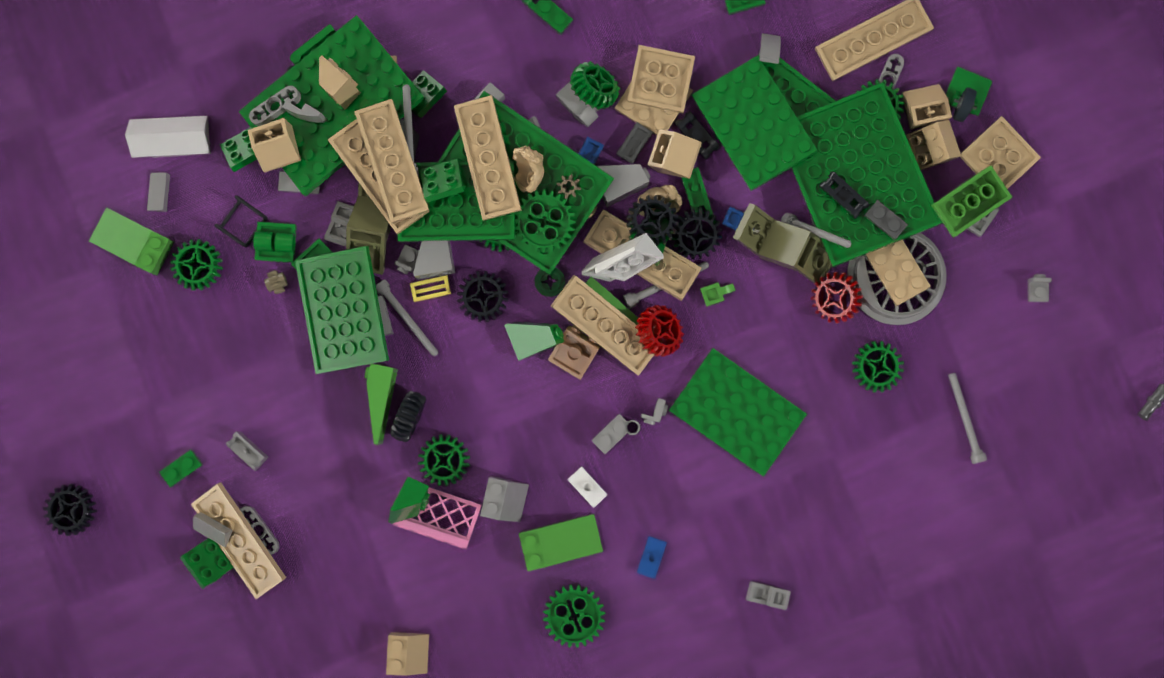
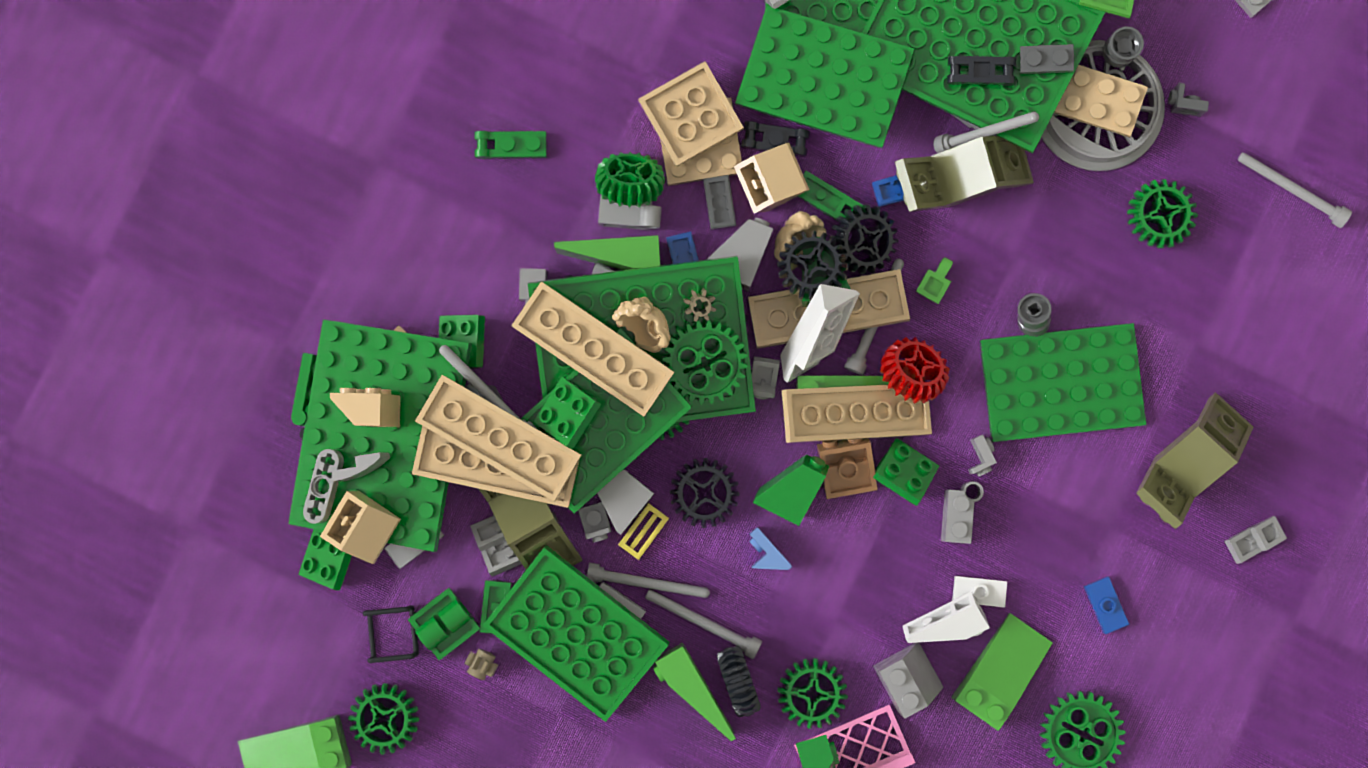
camera: 45 degrees left, 0 degrees up
white slope [125,116,210,158] -> none
light grey slope [147,173,170,212] -> none
dark green gear [535,267,565,297] -> none
red gear [810,271,863,324] -> none
none -> bright green slope [554,235,660,270]
none -> light grey piece [645,590,762,659]
none -> medium blue slope [749,527,792,570]
none -> light grey bracket [751,356,780,399]
none -> green plate [873,438,939,506]
none -> white slope [903,591,990,643]
none -> dark grey wheel [1018,293,1051,337]
none -> dark grey wheel [1102,26,1144,68]
none -> olive bracket [1136,392,1254,529]
none -> dark grey bracket [1168,83,1209,117]

